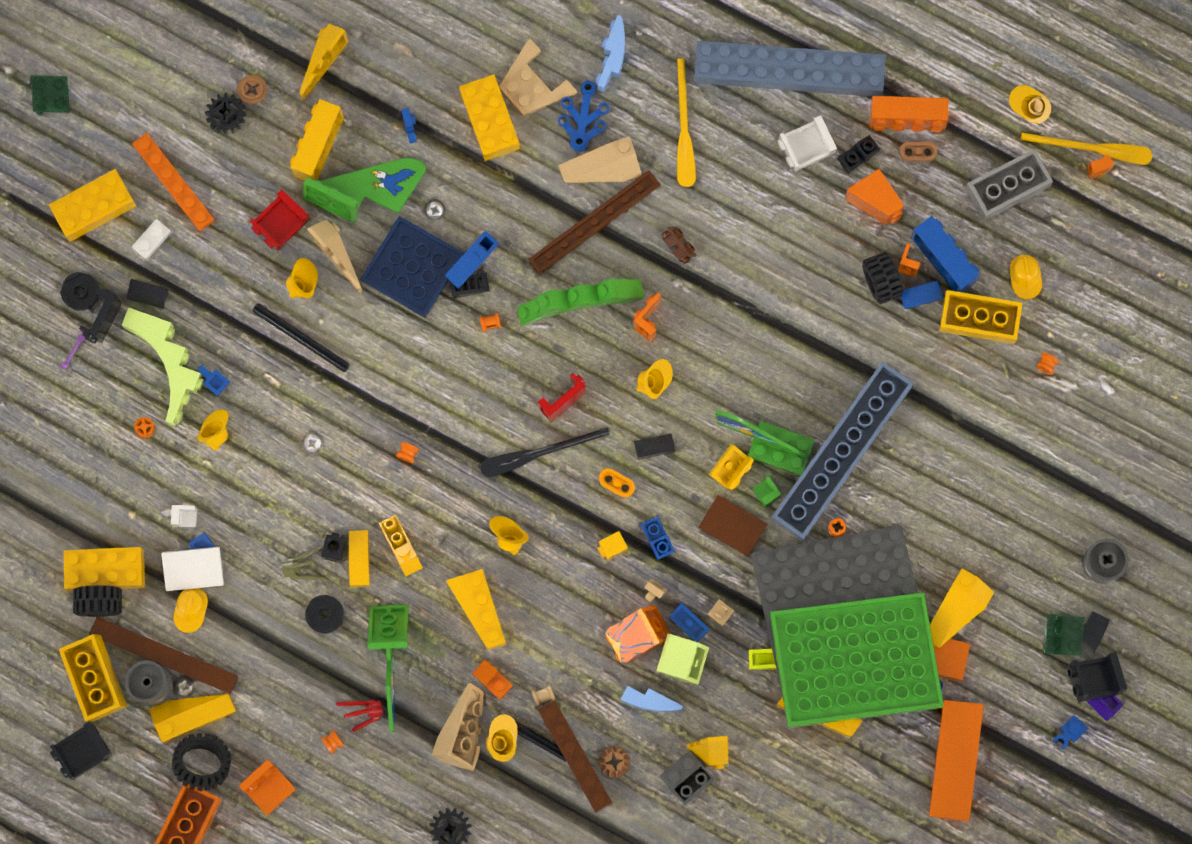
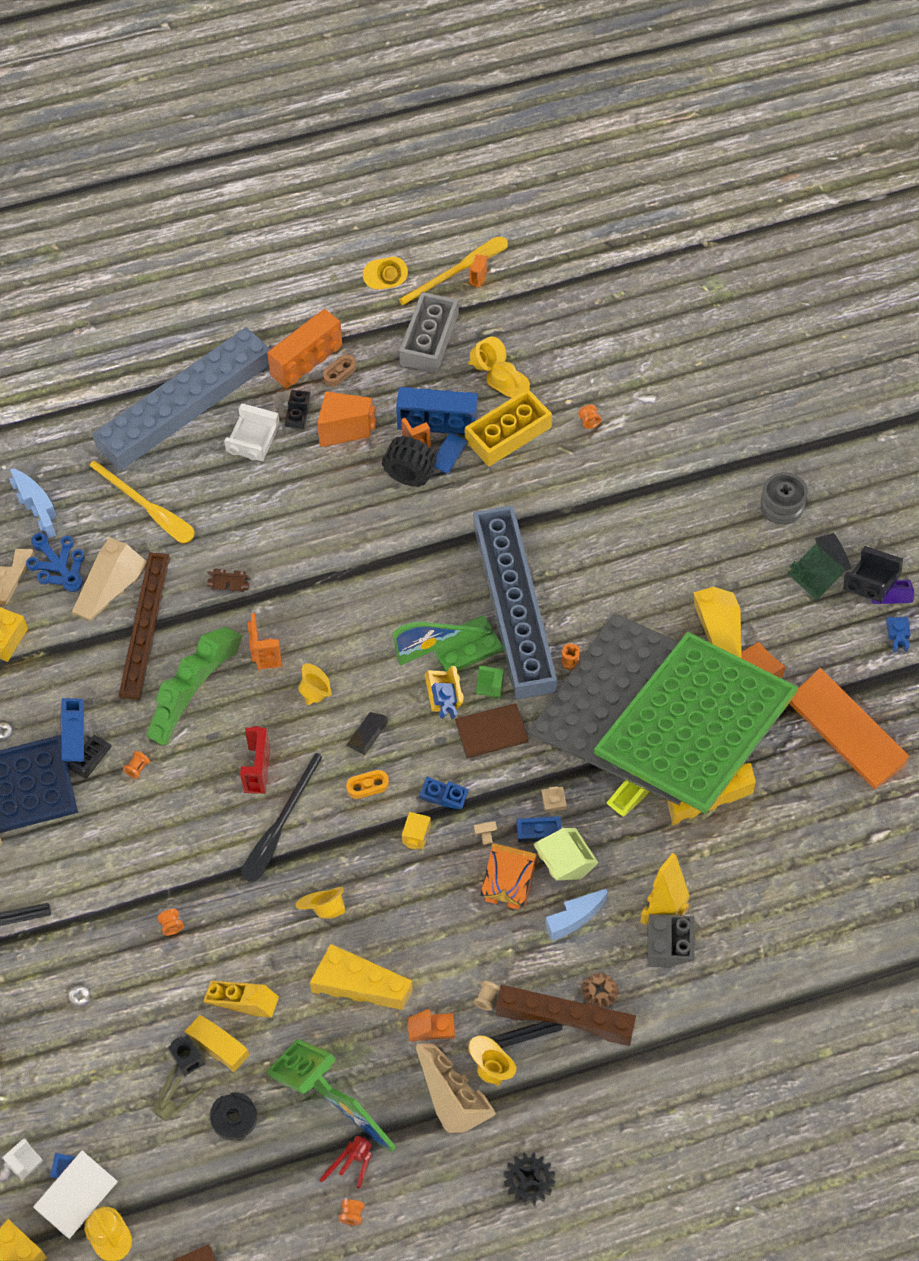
camera: 50 degrees left, 20 degrees down
none -> plate [431,683,457,719]
none -> yellow piece [468,336,506,371]

